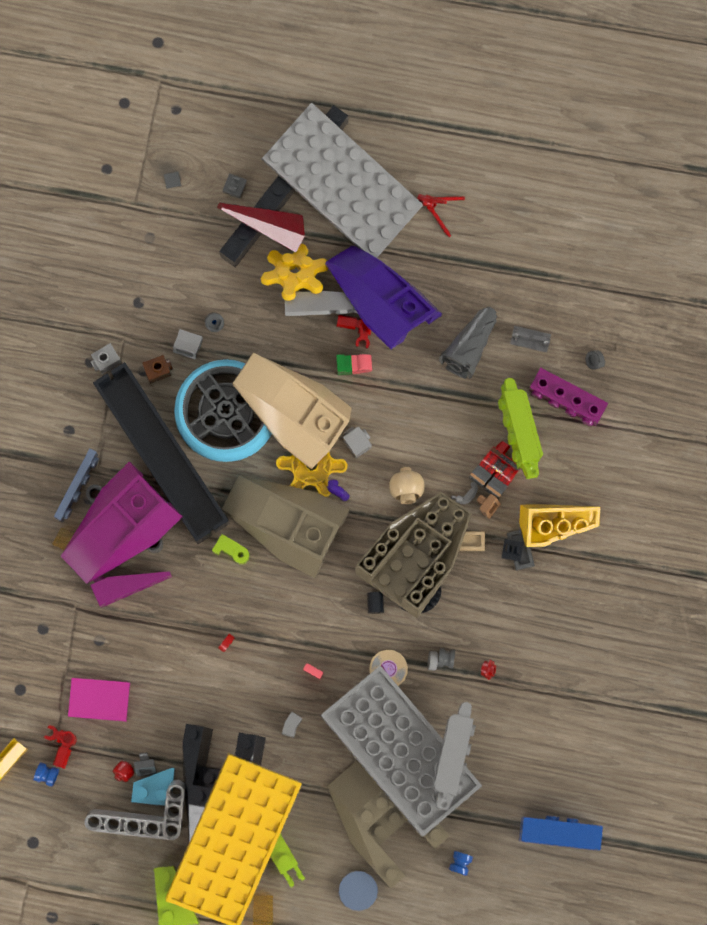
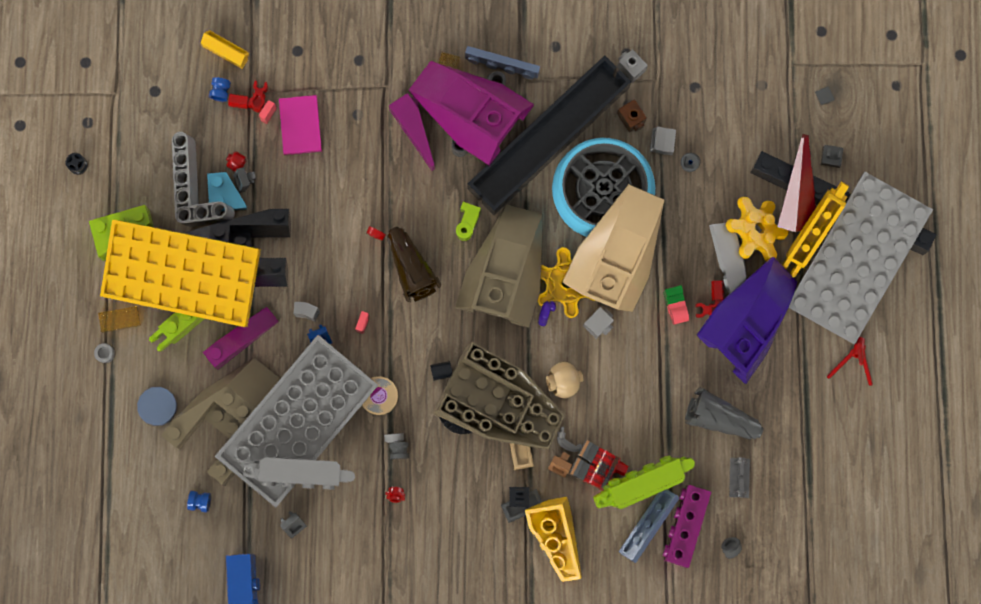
camera: 75 degrees right, 0 degrees up
none -> magenta slope [203,307,279,370]
none -> coral tile [259,100,277,124]
none -> dark grey tile [280,511,307,539]
none -> blue tile [307,324,332,344]
none -> dark brown cone [387,227,441,302]
none -> sand blue plate [619,489,679,563]
none -> yellow hinge [782,181,849,278]

